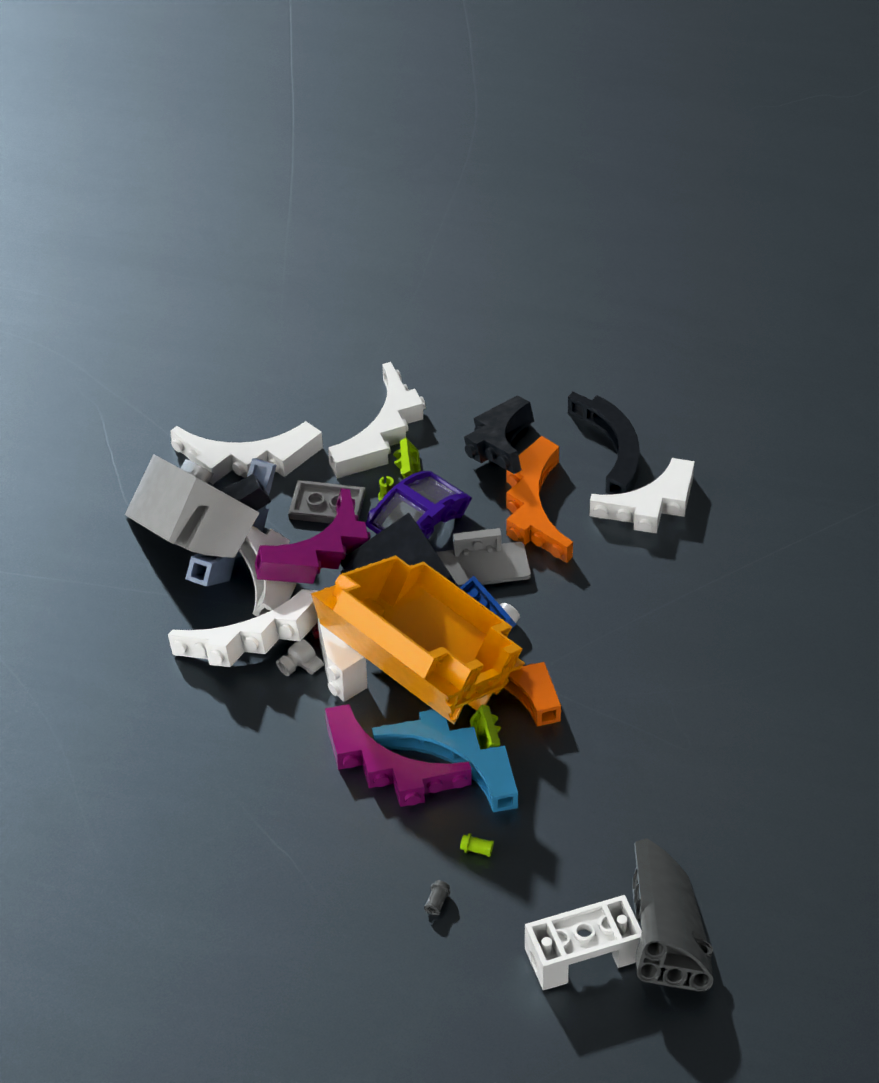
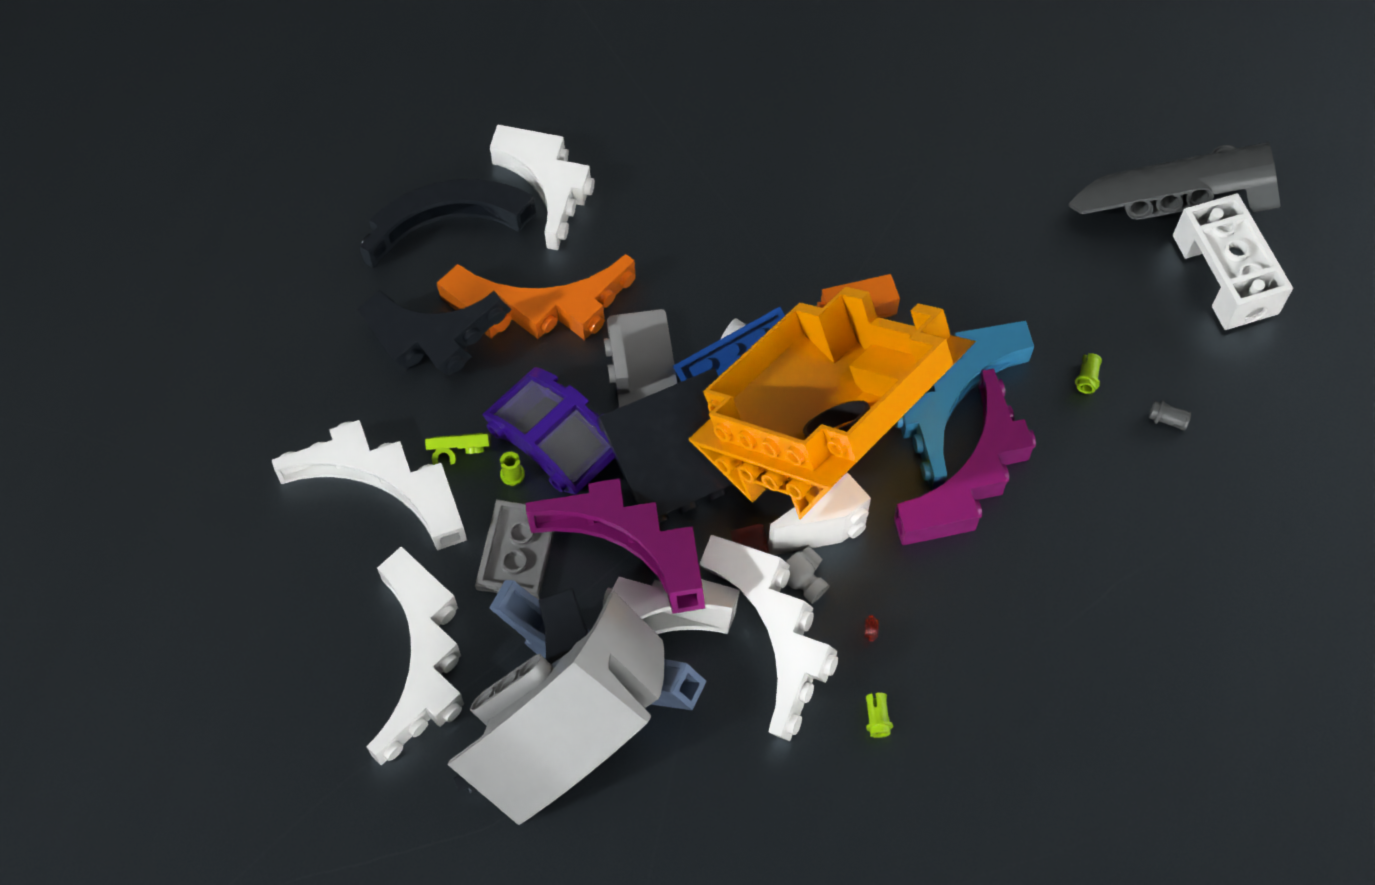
camera: 90 degrees left, 15 degrees up
none -> clear red piece [864,615,879,641]
none -> lime pin [865,693,893,738]

